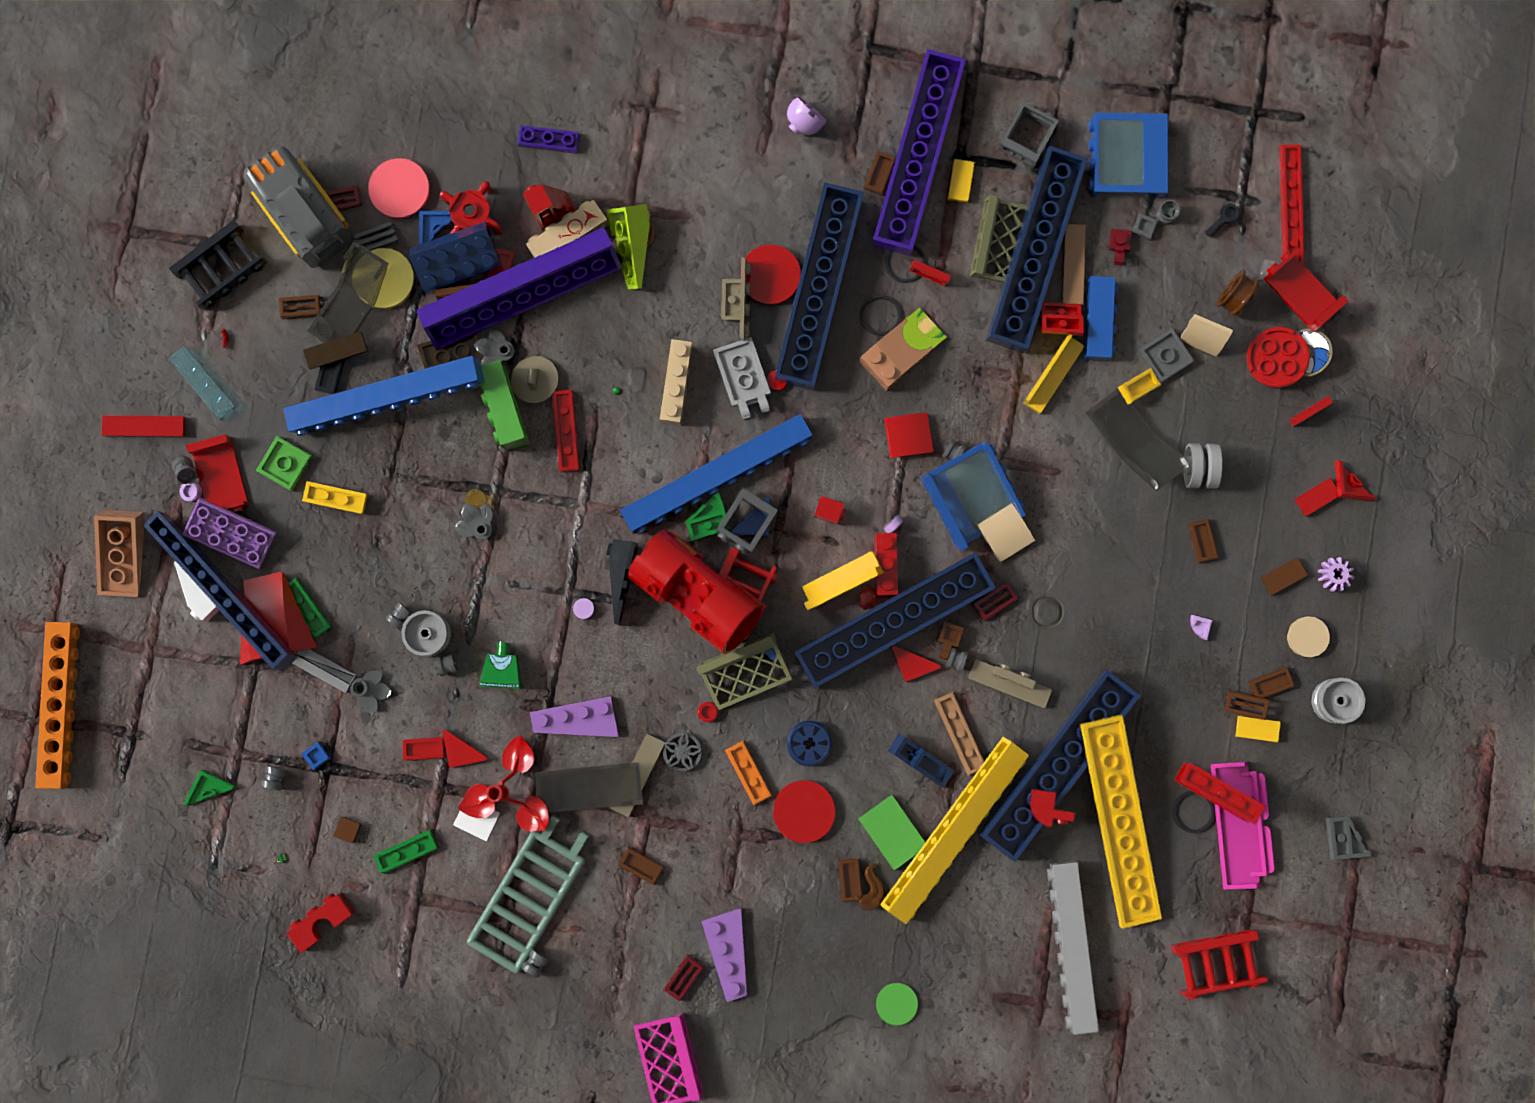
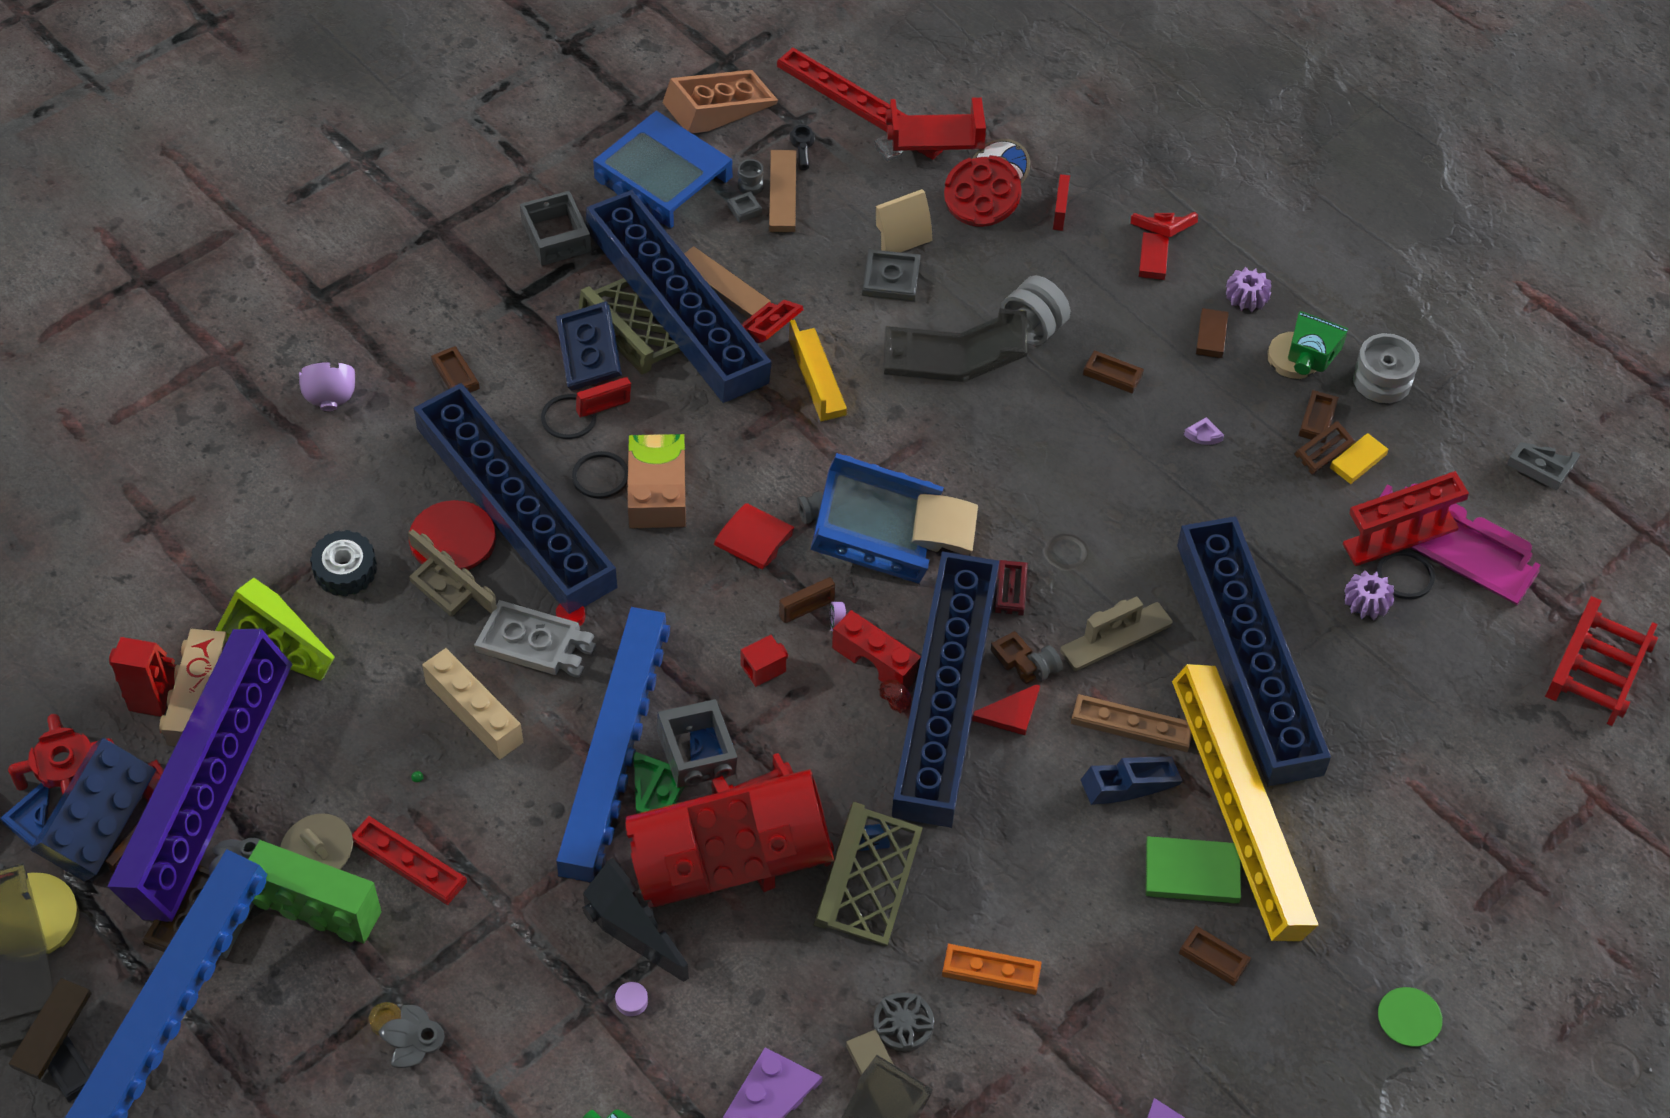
camera: 55 degrees left, 30 degrees down
dark purple tile [517,125,580,154] -> none
red tile [697,702,718,722] -> none
red tile [773,780,835,843] -> none
dark blue wheel [787,721,832,766] -> none
yellow panel [803,551,884,610] -> none
reddish brown piece [855,864,885,911] -> none
dark purple brick [872,49,966,256] -> none
yellow tile [948,159,974,203] -> none
red brick [1030,789,1074,827] -> none
light grey brick [1047,861,1098,1035] -> none
yellow plate [1080,715,1162,929] -> none
blue brick [1084,276,1118,361] -> none
dark red plate [1109,229,1131,265] -> none
yellow tile [1118,368,1161,405] -> none
reddish brown wheel [1215,269,1259,317] -> none
none -> black wheel [310,530,377,596]
none -> dark blue tile [556,301,622,391]
none -> nougat slope [662,70,778,134]
none -> medium nougat tile [769,150,796,232]
none -> reddish brown tile [779,577,835,623]
none -> green torso [1288,311,1348,375]
none -> lavender gear [1344,570,1394,621]

